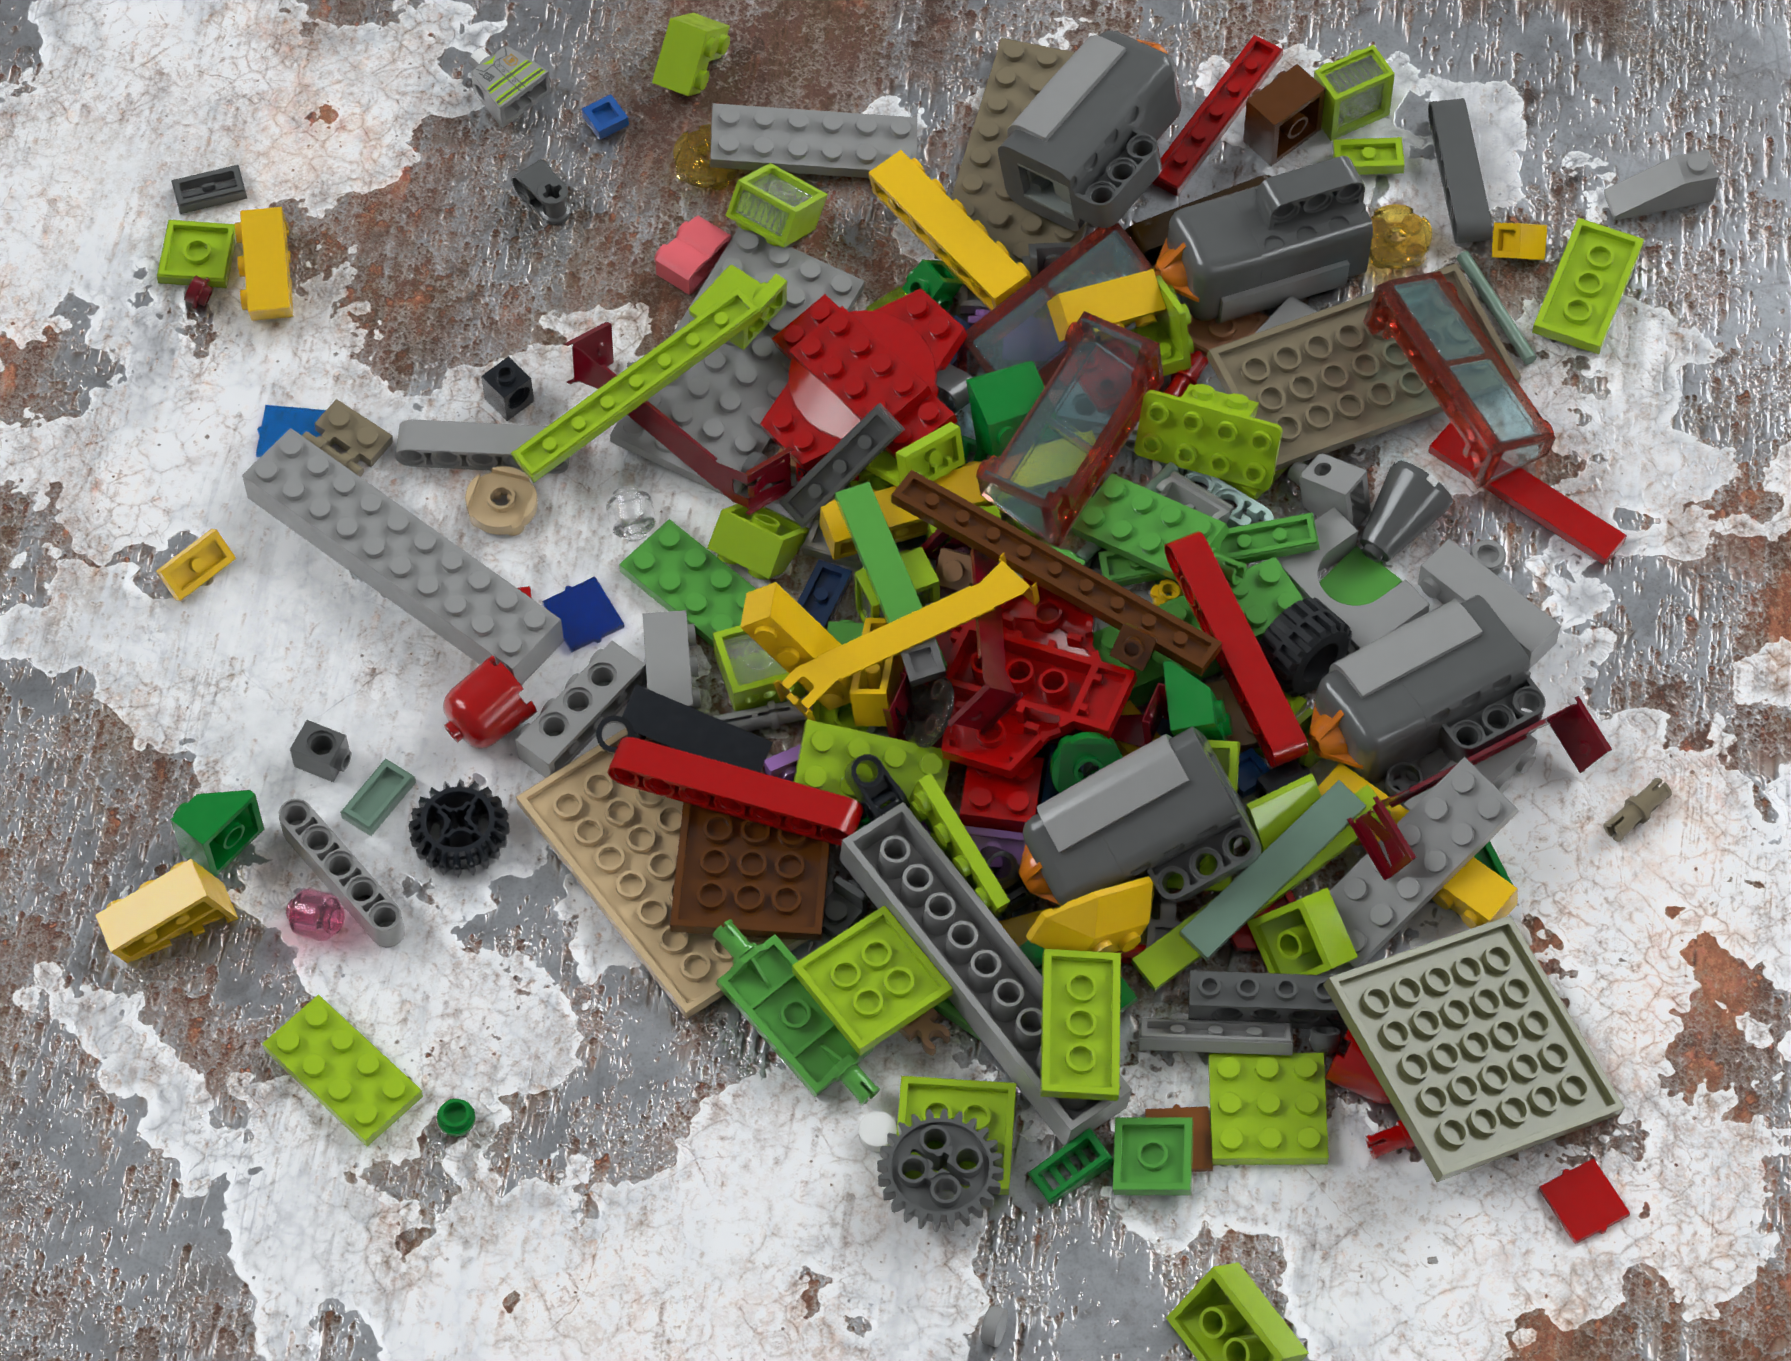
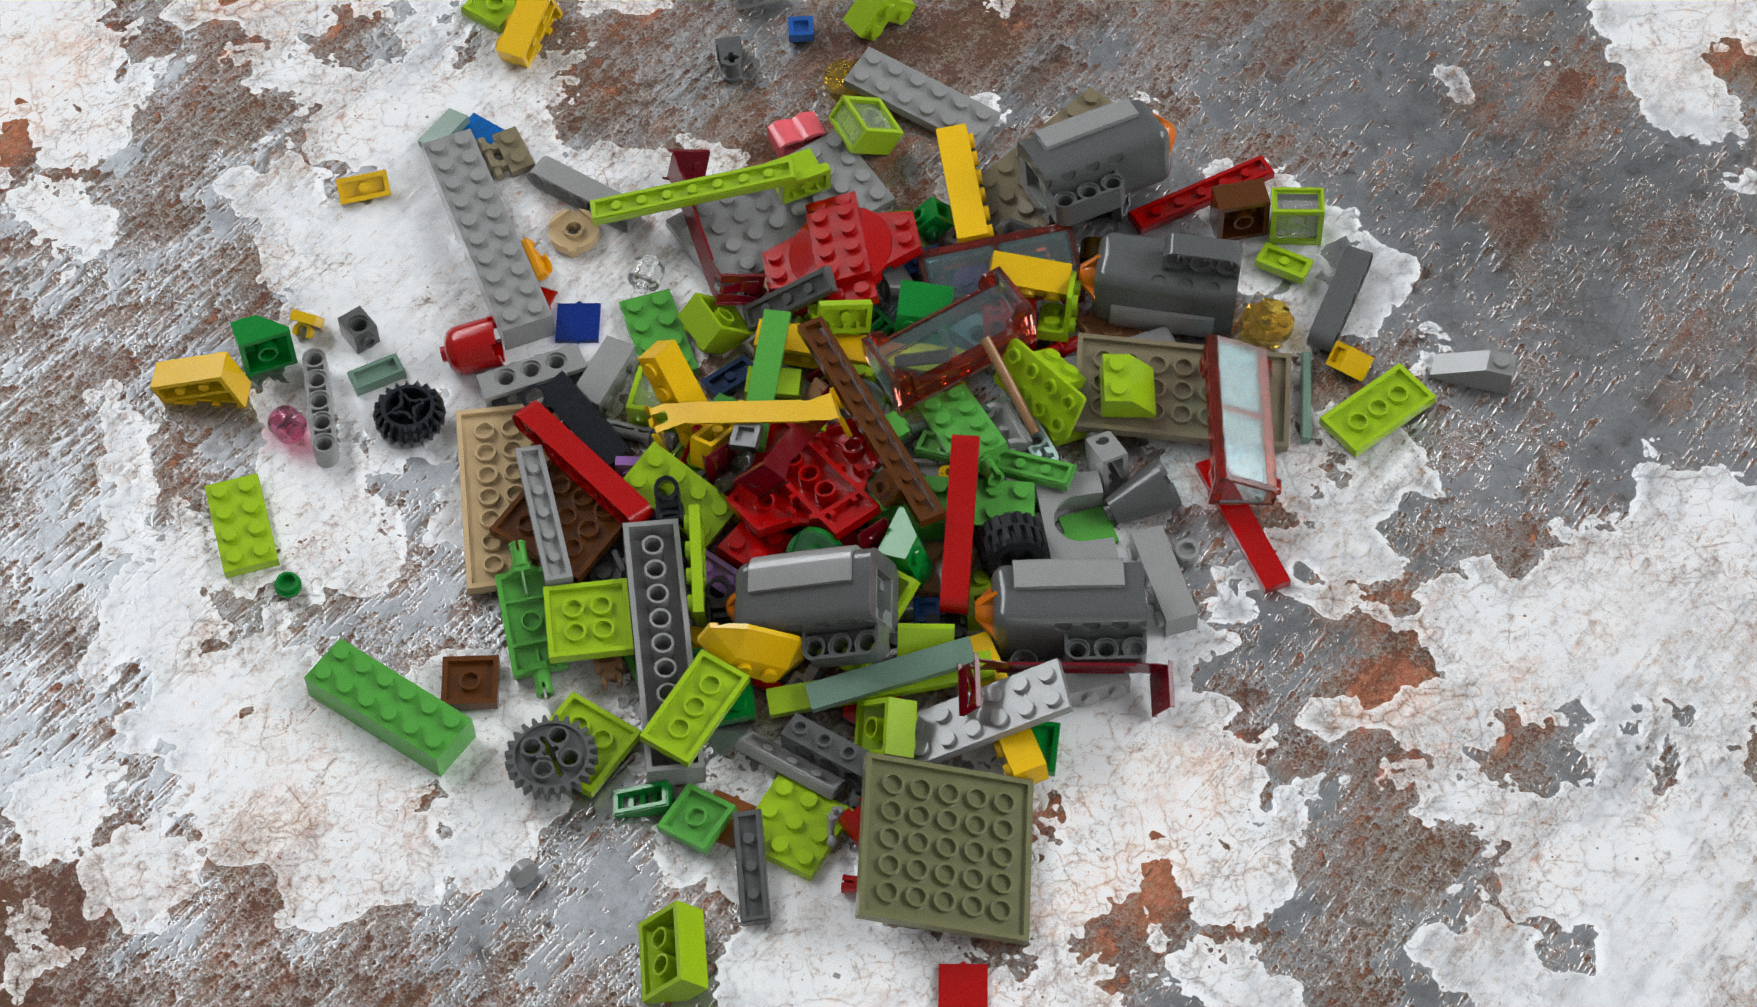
camera: 30 degrees right, 5 degrees down
dark red plate [184,275,214,309] -> none
black brick [481,356,534,421] -> none
dark tan pin [1603,778,1672,842] -> none
none -> yellow tile [289,309,325,339]
none -> bright green brick [304,638,476,777]
none -> tile [418,108,470,148]
none -> reddish brown plate [441,655,500,710]
none -> light grey plate [515,444,573,586]
none -> light orange tile [521,237,553,281]
none -> red hinge [679,424,703,466]
none -> dark grey tile [732,809,772,926]
none -> light grey piece [827,806,845,848]
none -> dark grey tile [894,349,952,368]
none -> medium nougat bar [980,336,1040,436]
none -> lime slope [1099,354,1156,418]

